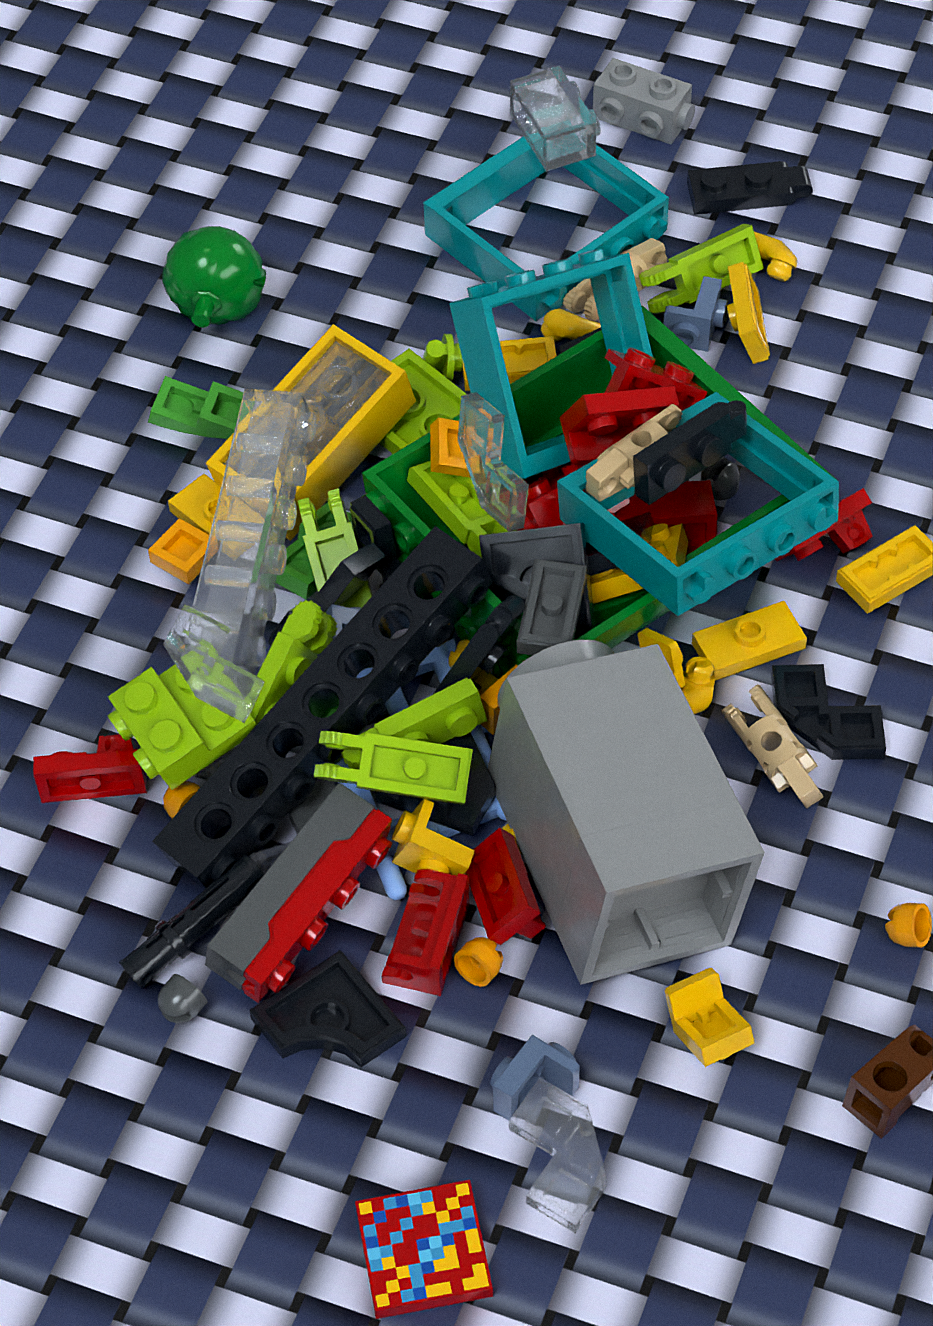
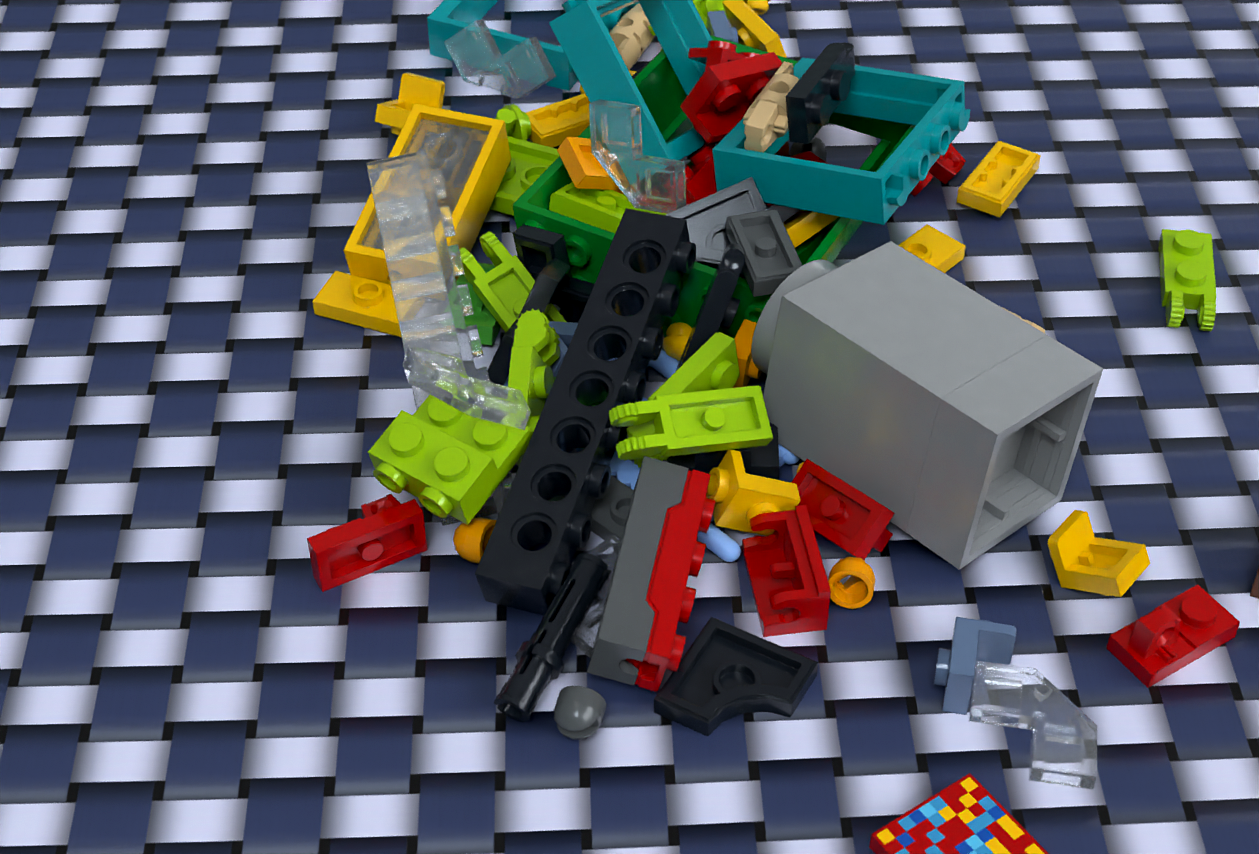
camera: 25 degrees left, 10 degrees down
bright green slope [148,376,258,439] -> none
light orange plate [148,518,220,584] -> none
green piece [162,226,266,328] -> none
black tile [771,664,886,760] -> none
light orange hinge [885,903,932,948] -> none
none -> yellow bracket [375,73,445,135]
none -> clear tile [444,19,556,99]
none -> red hinge [1106,584,1240,688]

